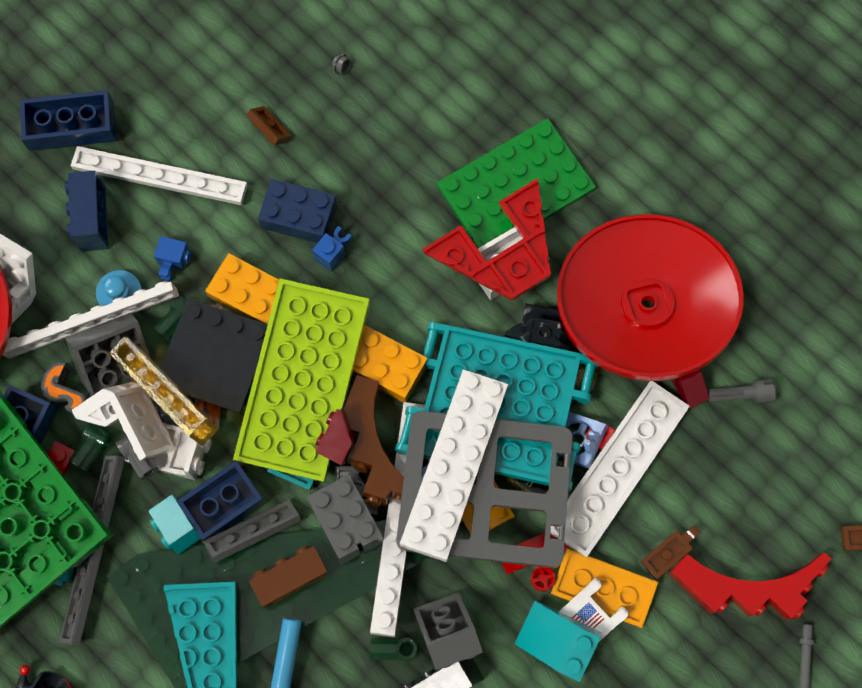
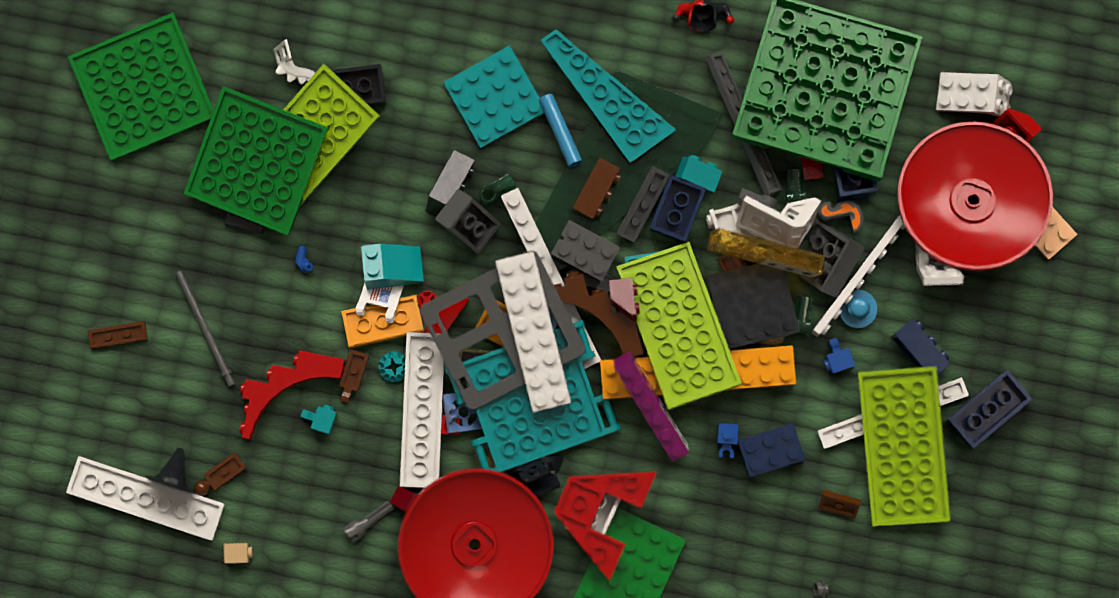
camera: 150 degrees right, 10 degrees up
none -> teal brick [301,404,338,435]
none -> teal gear [379,352,406,382]
none -> magenta brick [613,351,689,462]
none -> lime plate [858,366,951,526]

